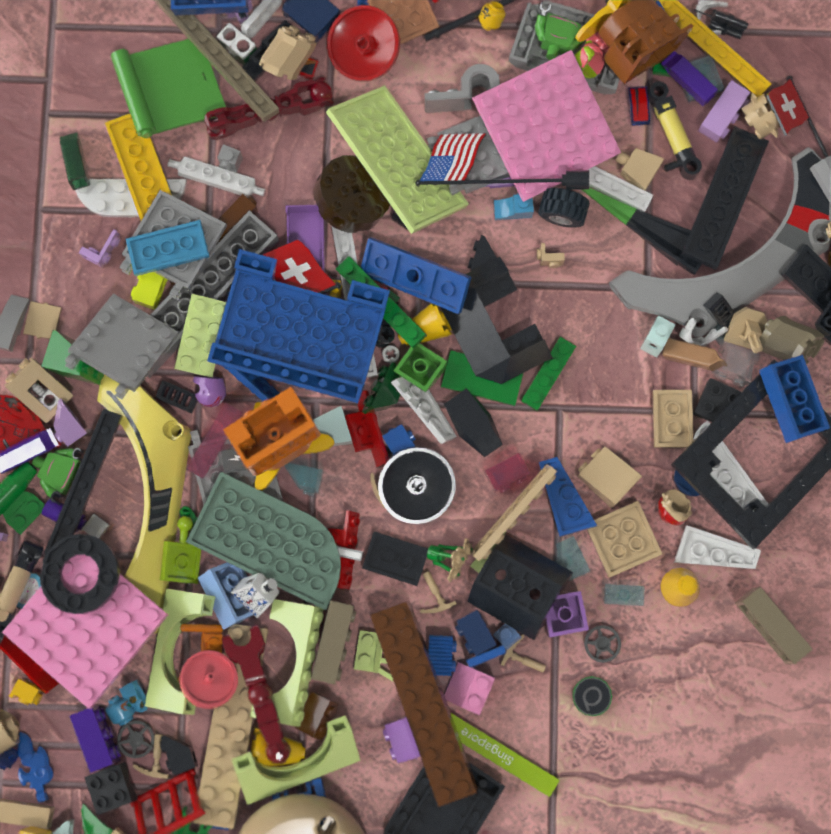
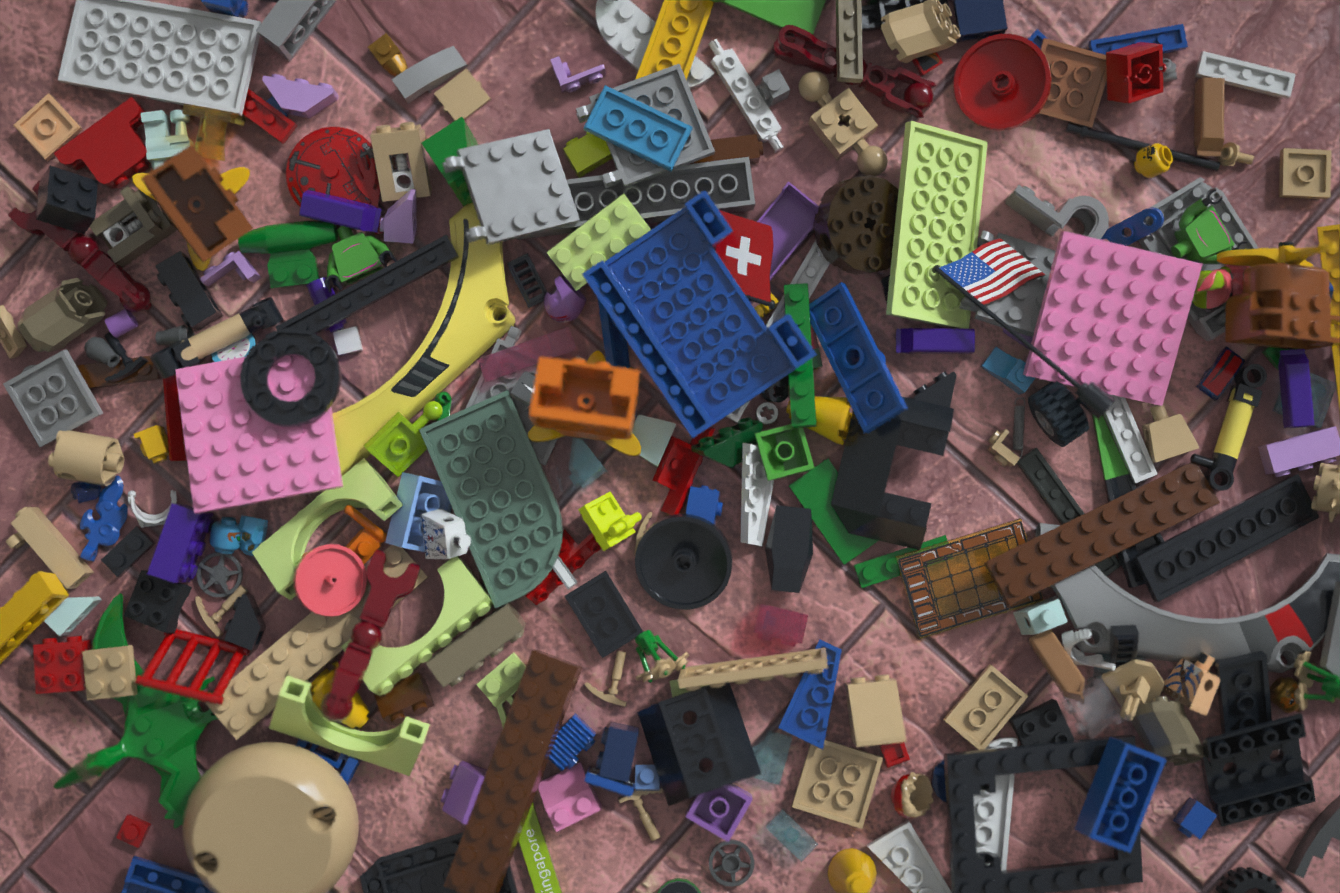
camera: 35 degrees right, 5 degrees up
none -> black plate [101,526,156,577]
none -> white helmet [128,490,177,528]
none -> neon yellow plate [578,491,642,551]
none -> tan brick [799,71,888,176]
none -> red tile [879,742,910,768]
none -> dark purple piece [896,328,975,354]
none -> piece [896,518,1044,639]
none -> reddish brown plate [984,462,1220,607]
none -> light grey piece [1013,397,1025,458]
none -> pearl dark grey tile [1017,448,1122,577]
none -> blue plate [1100,207,1164,246]
none -> light nougat torso [1162,652,1220,716]

